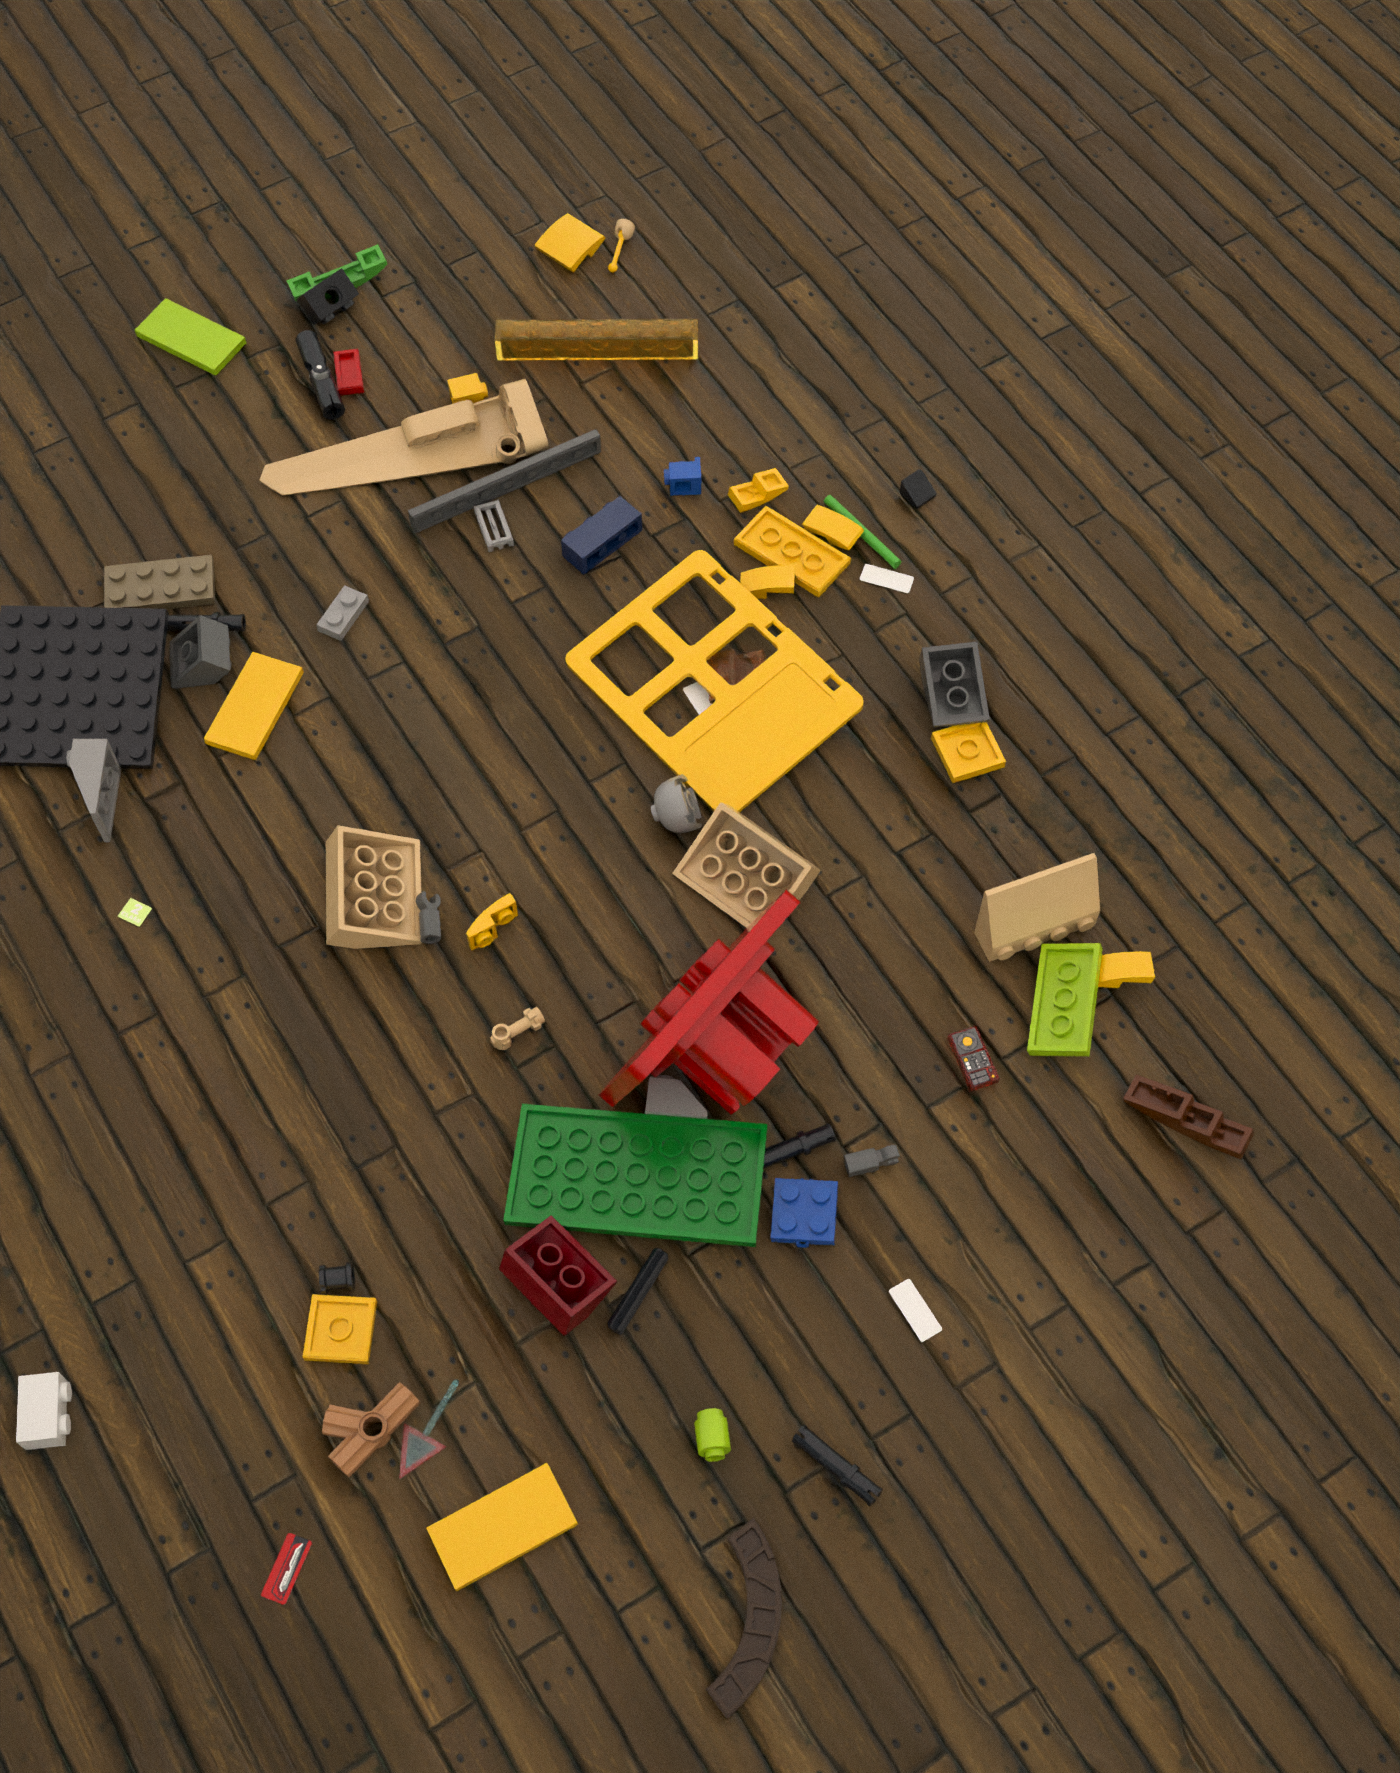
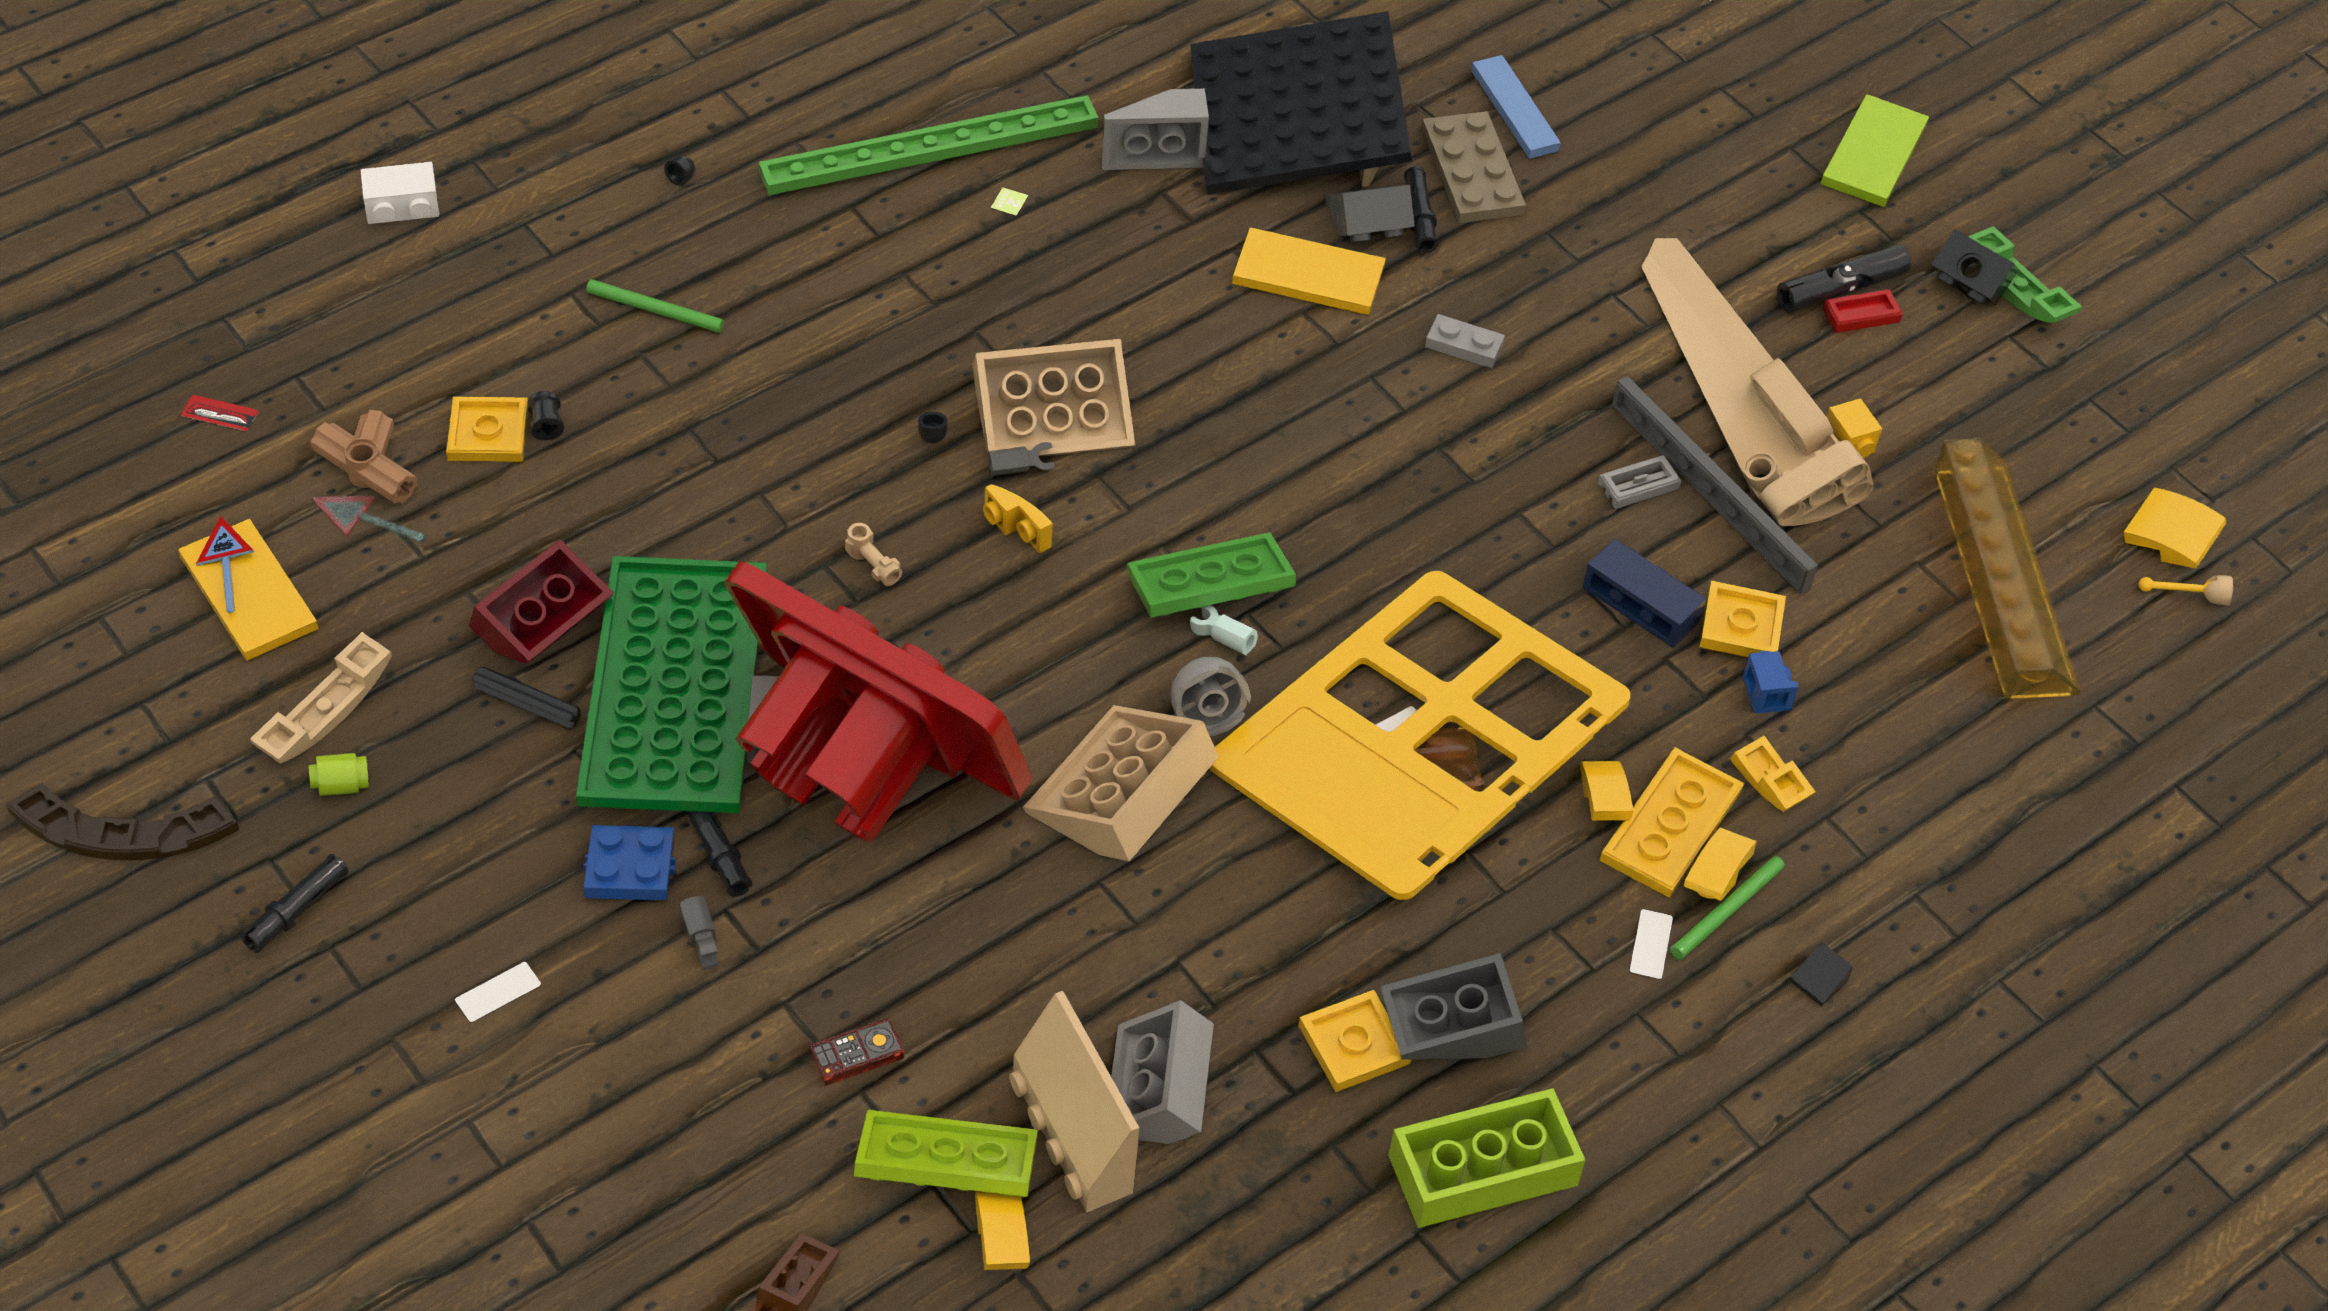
camera: 80 degrees right, 10 degrees down
none -> piece [196,516,254,613]
none -> tan slope [250,632,392,764]
none -> bright green bar [586,279,724,333]
none -> black hinge [664,155,695,186]
none -> bright green plate [759,95,1099,195]
none -> black hinge [918,412,948,444]
none -> light grey slope [1111,1000,1214,1144]
none -> bright green plate [1127,532,1296,618]
none -> light aqua bar [1190,605,1258,655]
none -> lime brick [1388,1088,1585,1228]
none -> medium blue tile [1471,55,1561,159]
none -> yellow plate [1699,581,1786,657]

